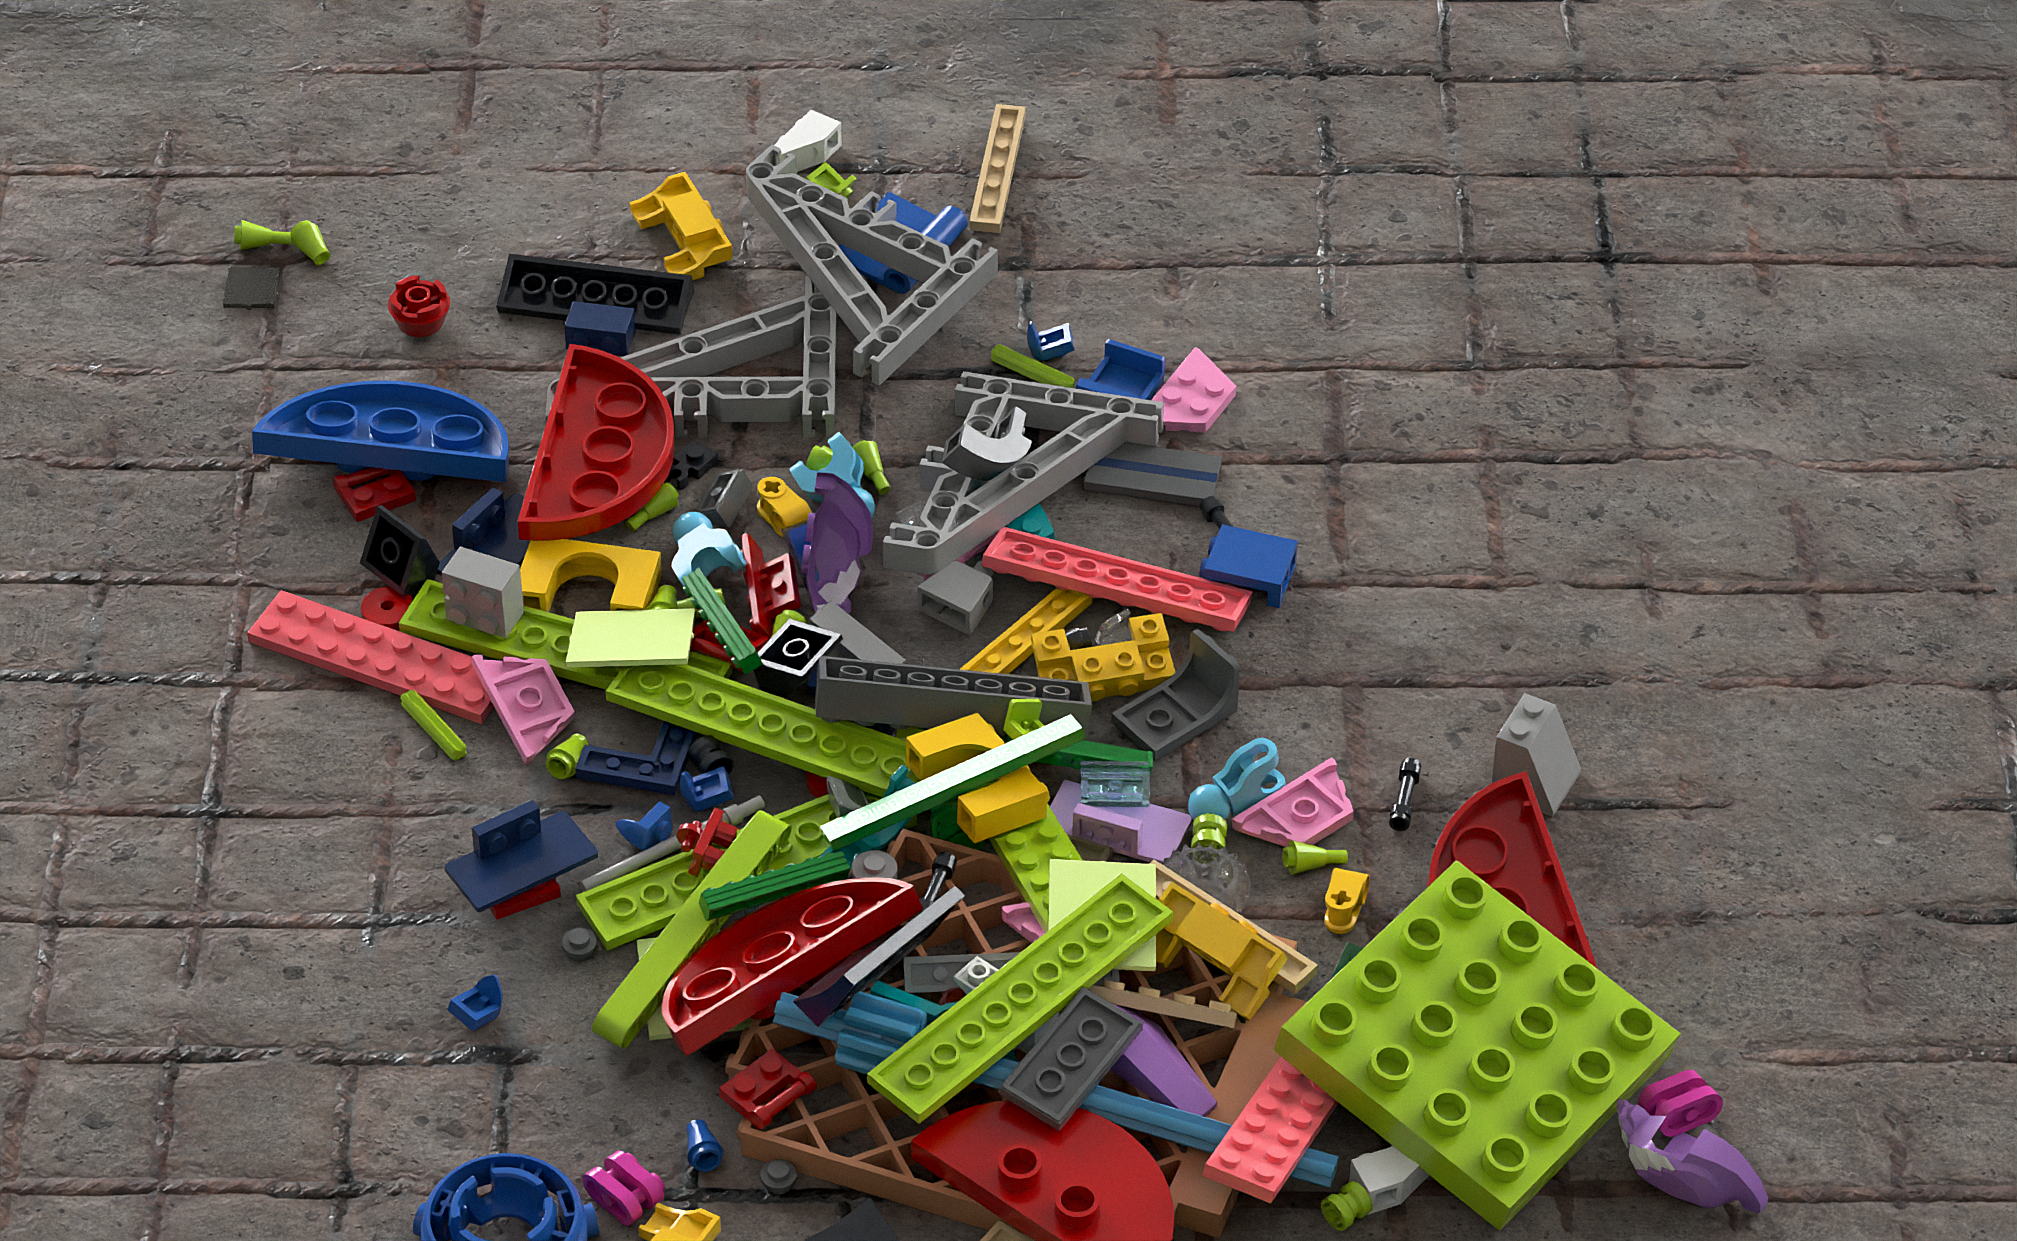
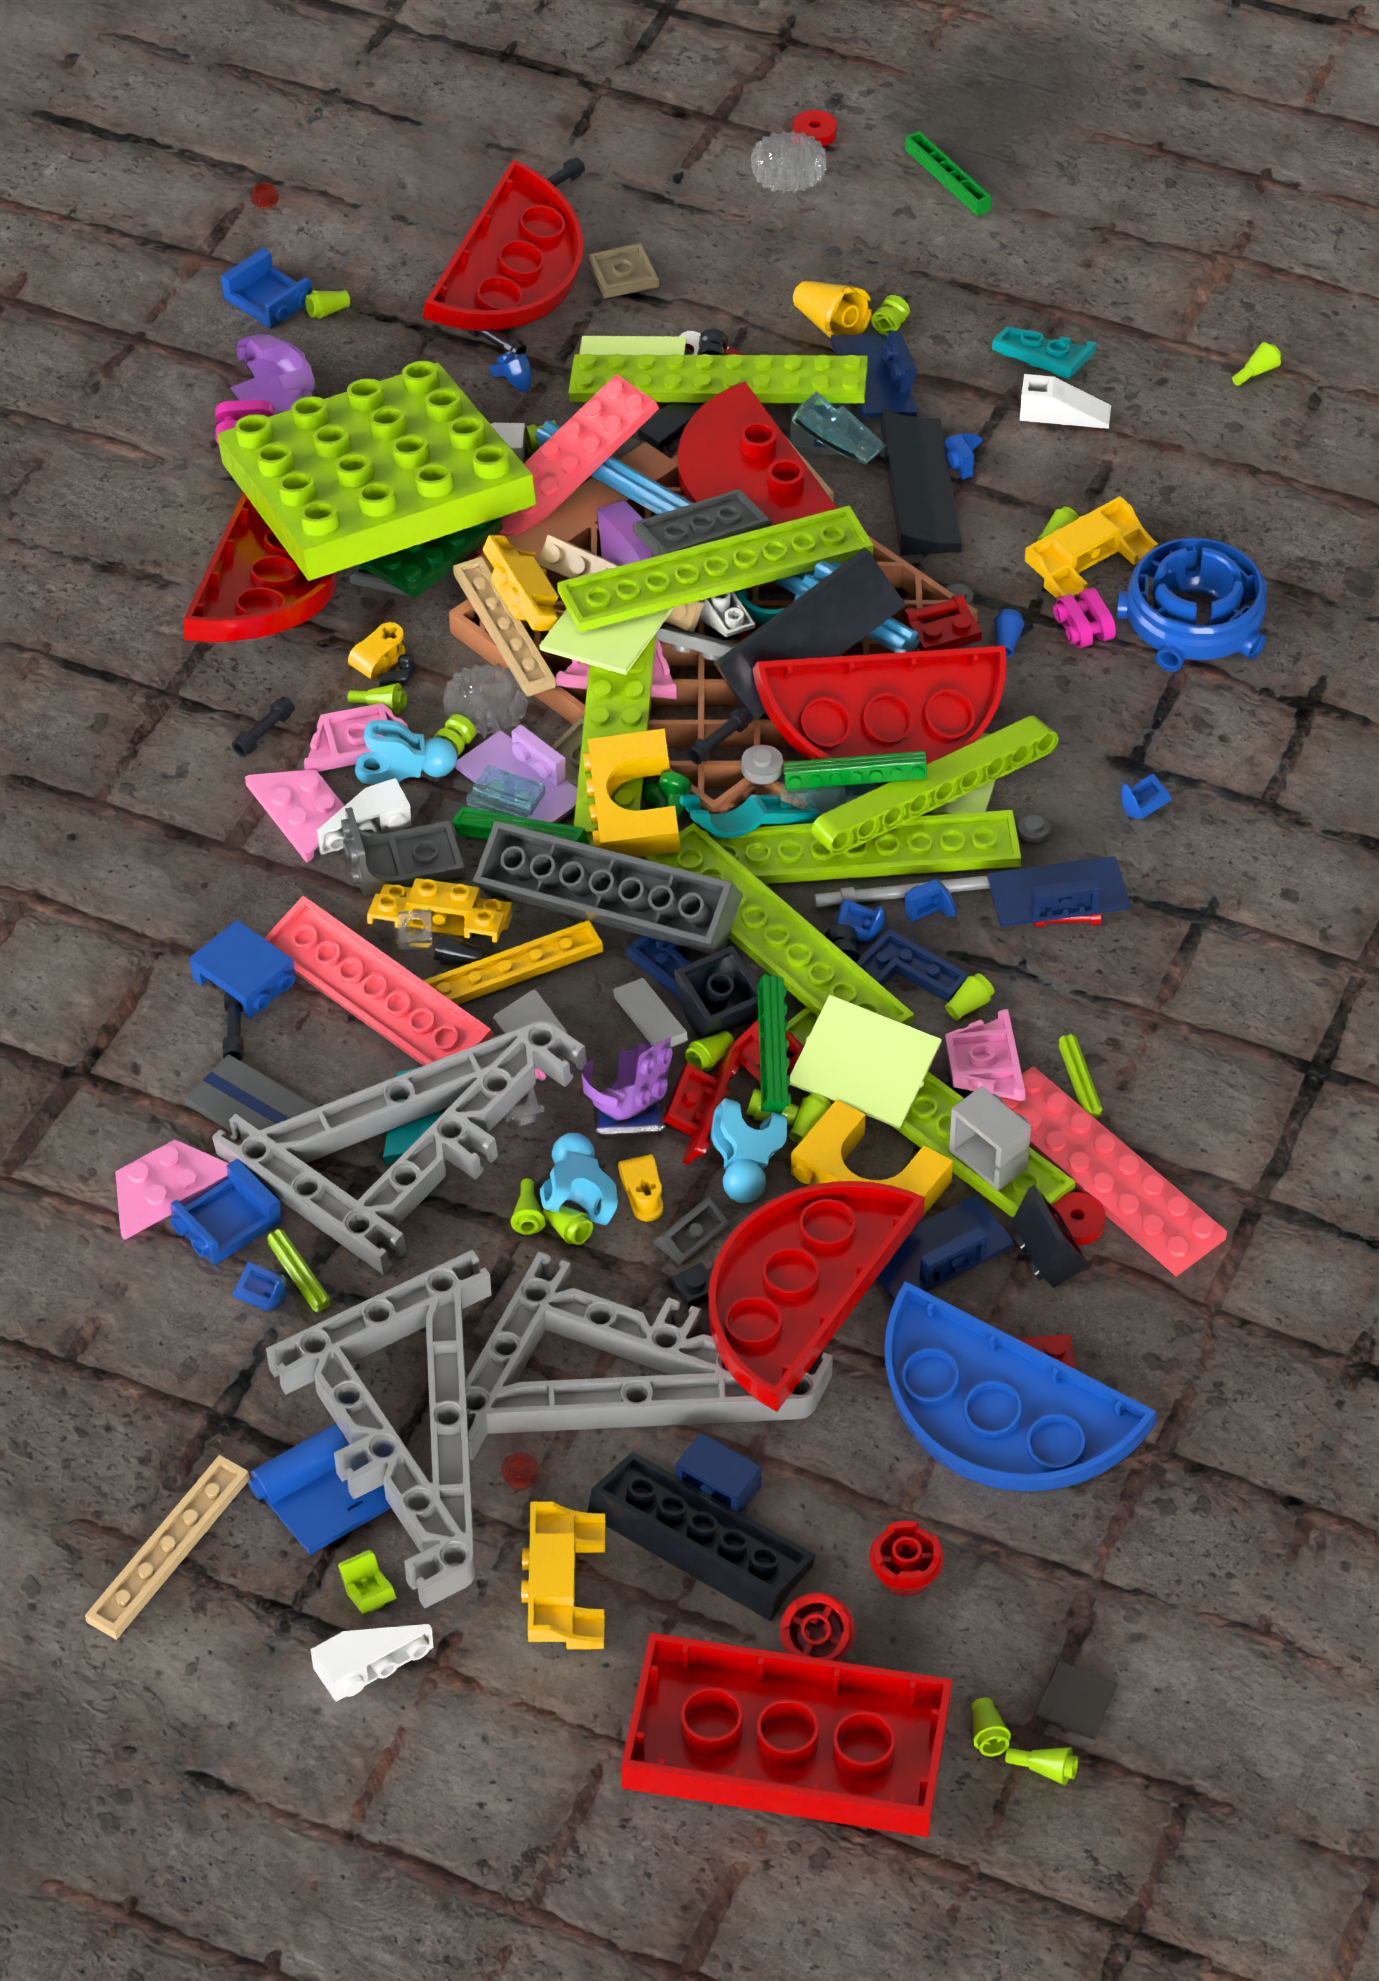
camera: 155 degrees left, 5 degrees up
red hips [676,807,738,877] -> none
tile [820,714,1086,851] -> none
dark grey slope [826,776,869,818] -> none
arch [941,407,1032,480] -> none
lime bracket [1003,699,1044,740] -> none
light grey slope [1491,693,1581,817] -> none
none -> bright pink wing [245,769,344,863]
none -> white slope [317,778,412,855]
none -> black arm [377,653,417,687]
none -> clear red plate [501,1453,538,1488]
none -> red plate [621,1632,952,1838]
none -> red cone [779,1593,855,1662]

